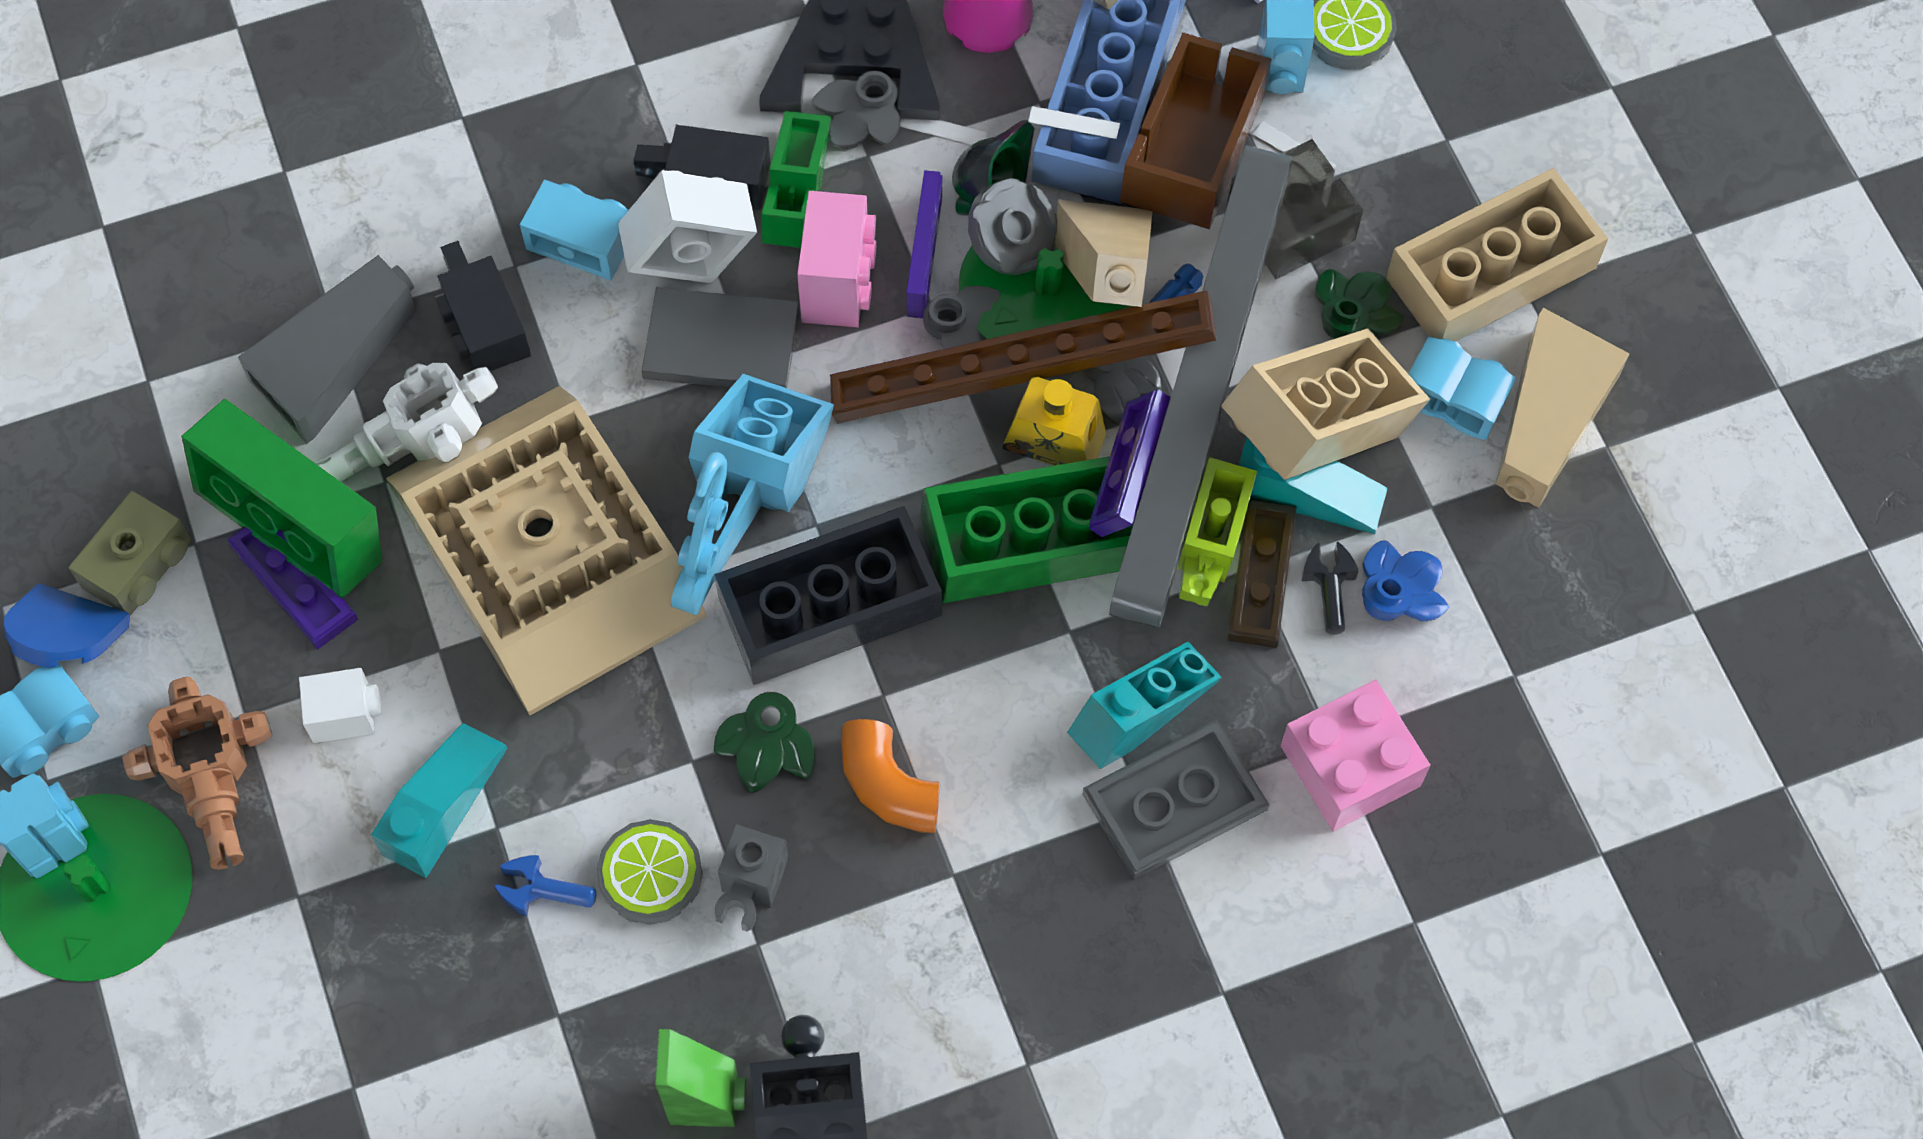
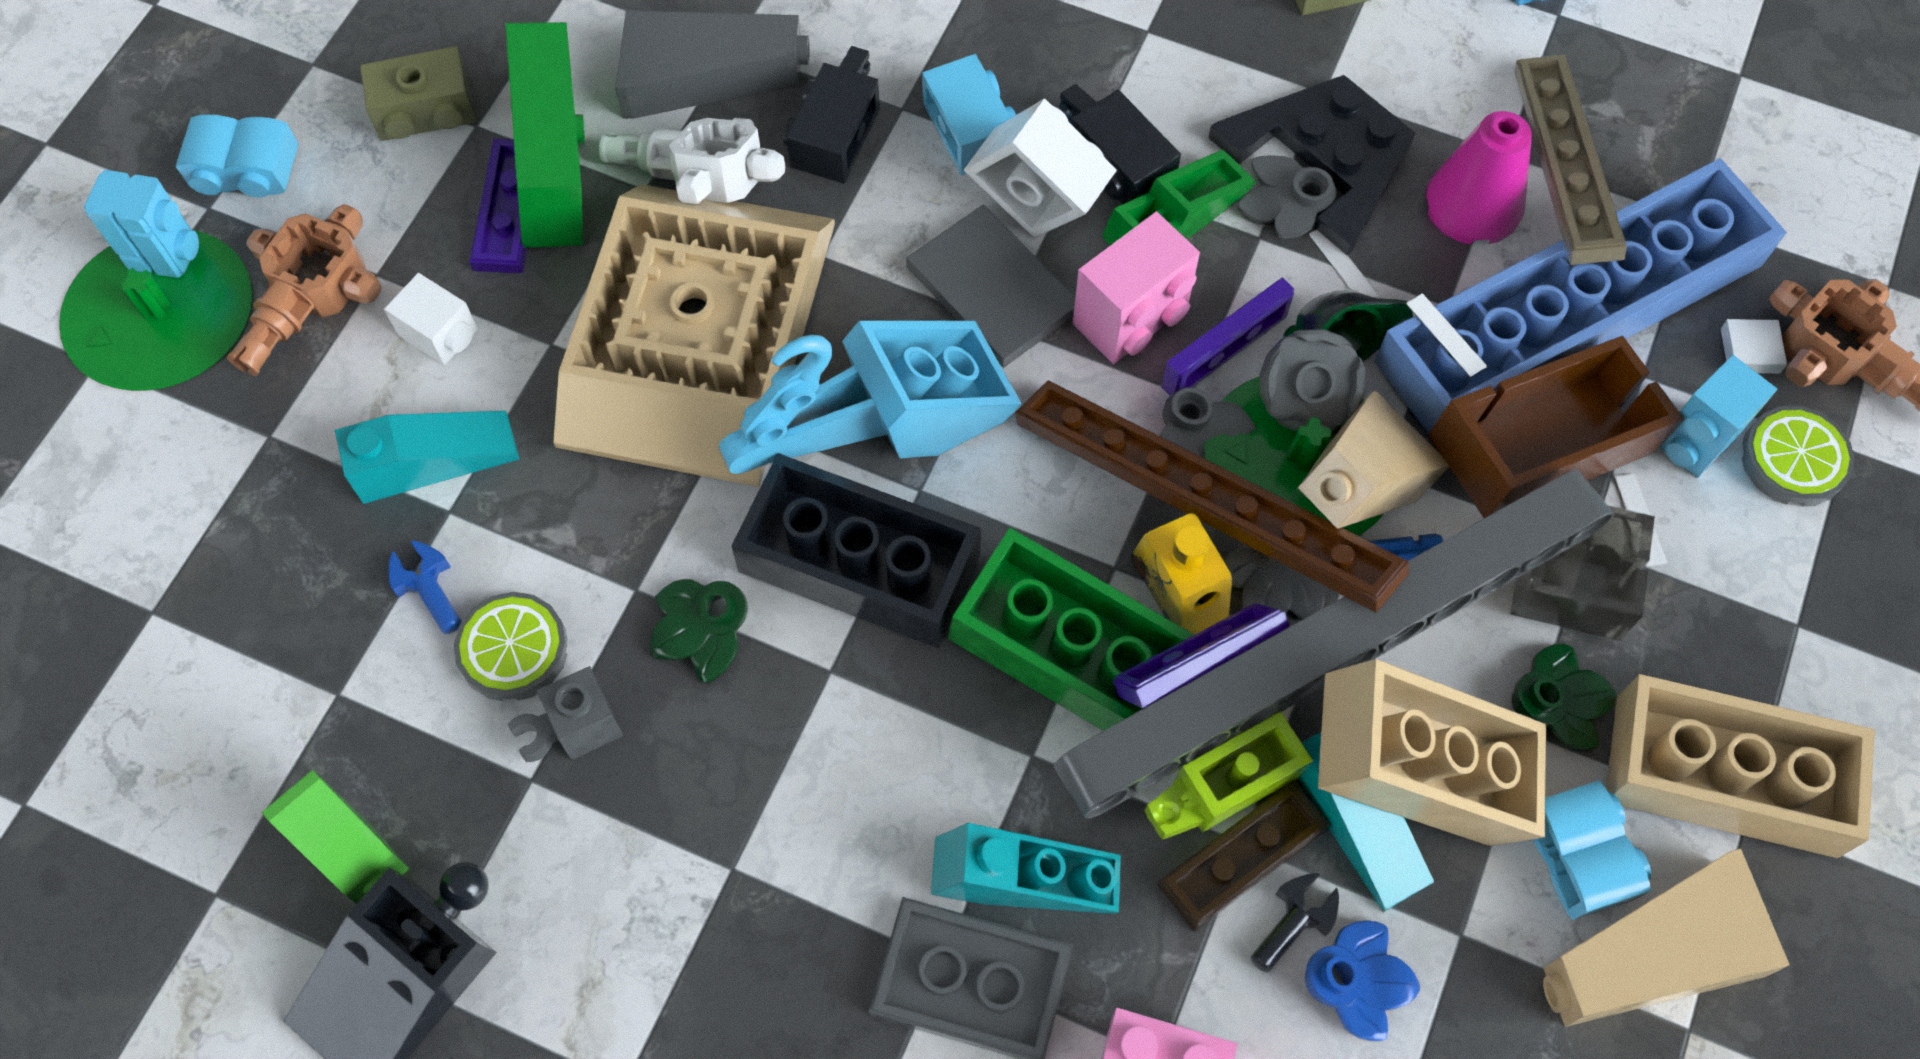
camera: 45 degrees right, 0 degrees up
blue tile [4,583,130,667] -> none
orange cylinder [841,719,940,834] -> none

